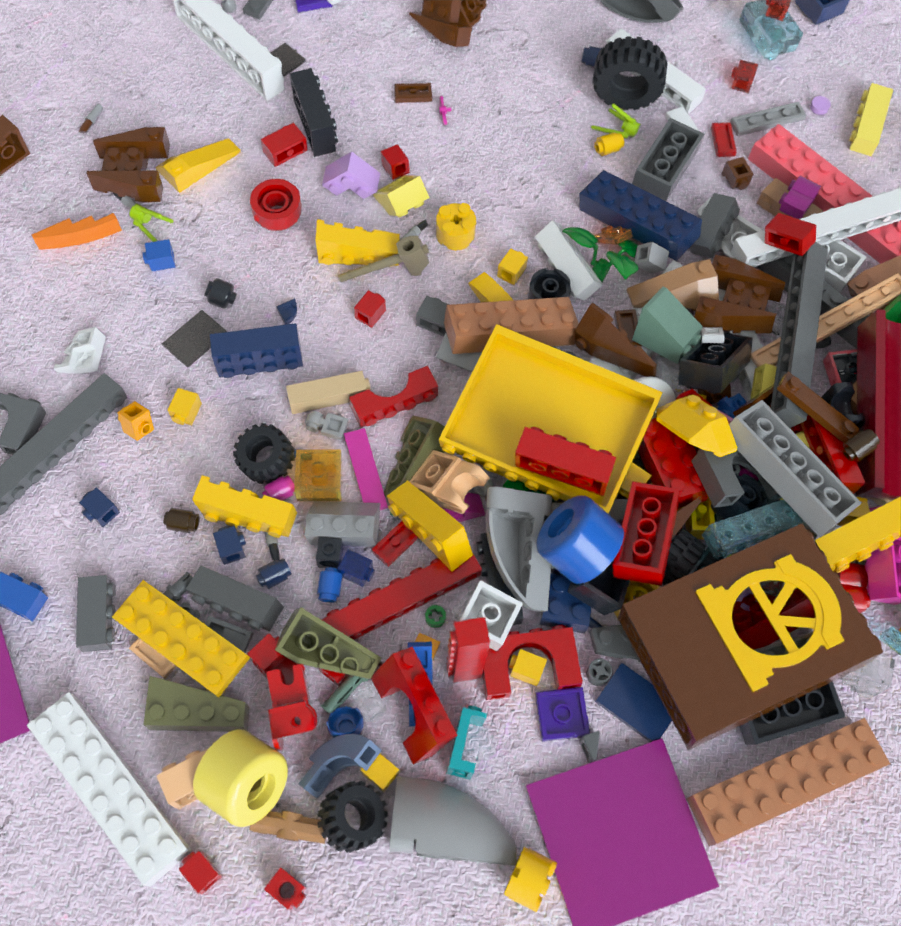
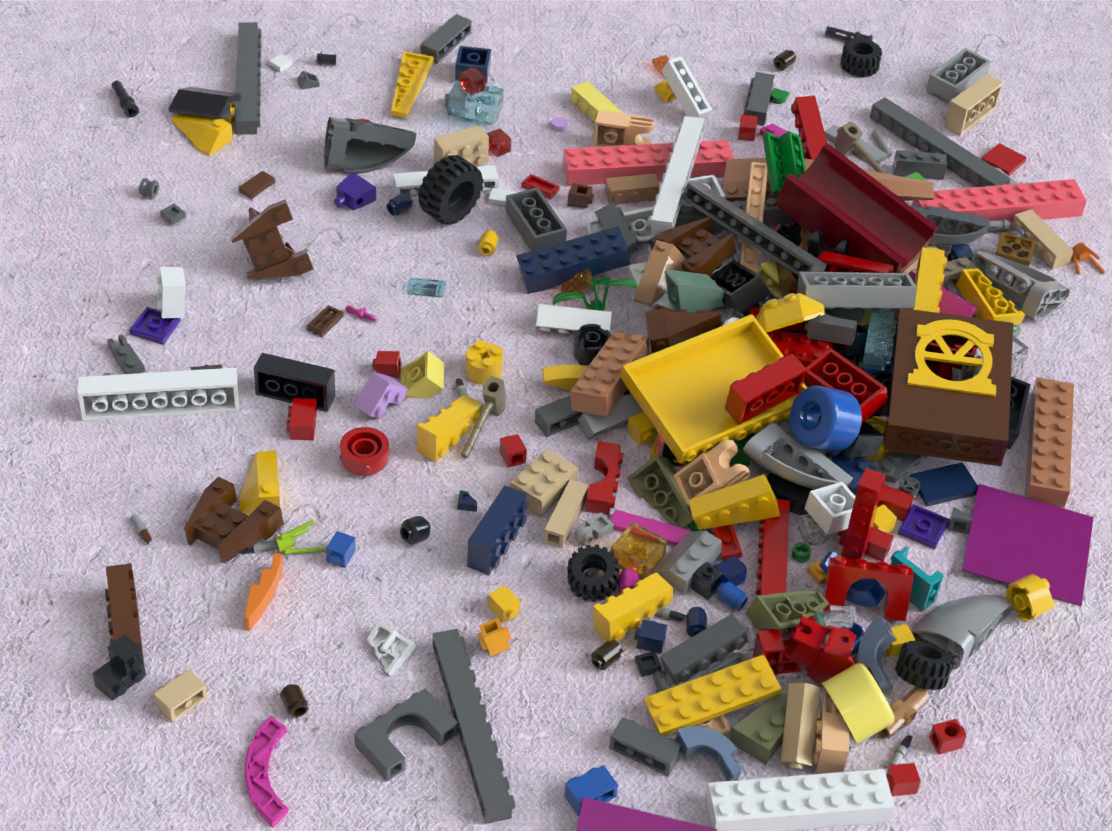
camera: 55 degrees left, 20 degrees down
dark blue brick [79,487,120,527] -> none
clear smoke piece [162,310,227,368] -> none
yellow brick [497,248,528,285] -> none
lime plant [591,104,641,139] -> none
light grey brick [634,242,669,273] -> none
white tile [700,327,724,343] -> none
light grey tile [730,102,807,136] -> none
red brick [765,213,817,256] -> none
reddish brown plate [776,371,859,443] -> none
magenta brick [779,176,822,219] -> none
dark brown brick [842,429,880,462] -> none
none -> dark purple torso [334,172,376,210]
none -> clear light blue tile [407,277,446,298]
none -> tan brick [434,125,489,167]
none -> tan brick [510,449,579,517]
none -> light nougat brick [593,110,654,147]
none -> black tile [634,651,662,677]
none -> sand blue arch [674,726,741,781]
none -> tan brick [780,683,820,770]
none -> light grey piece [889,735,912,765]

